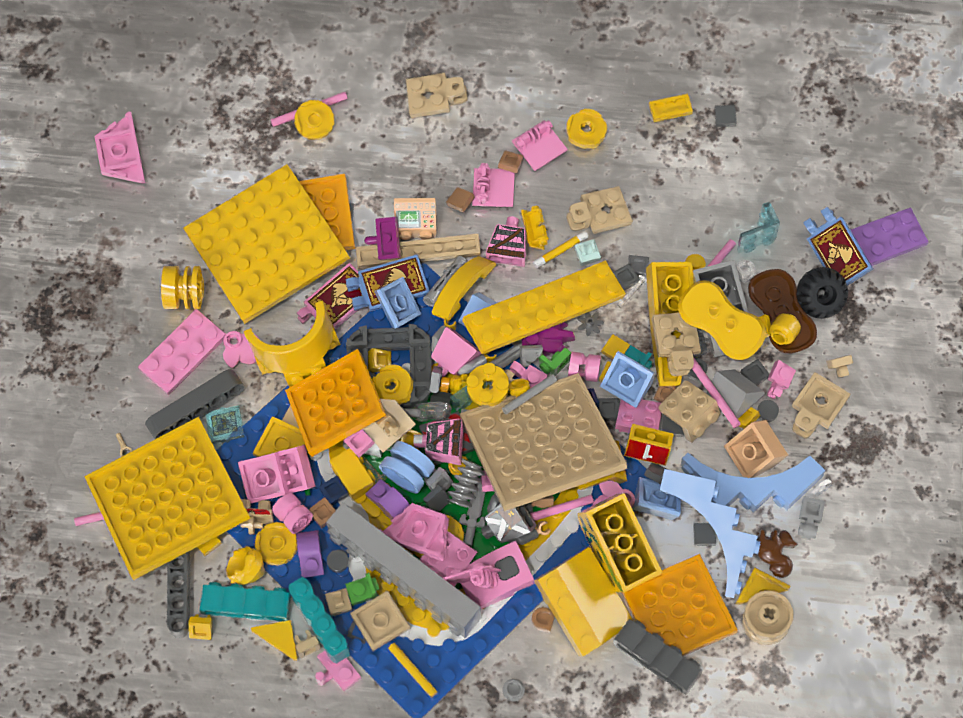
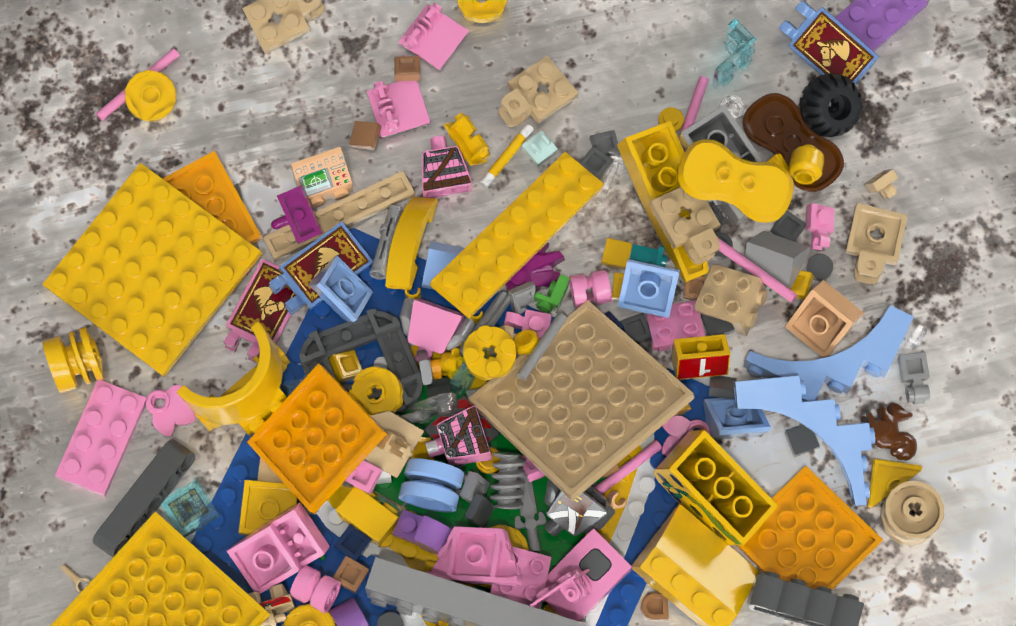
camera: 25 degrees left, 5 degrees up
flat silver plant [577,312,604,336] -> none

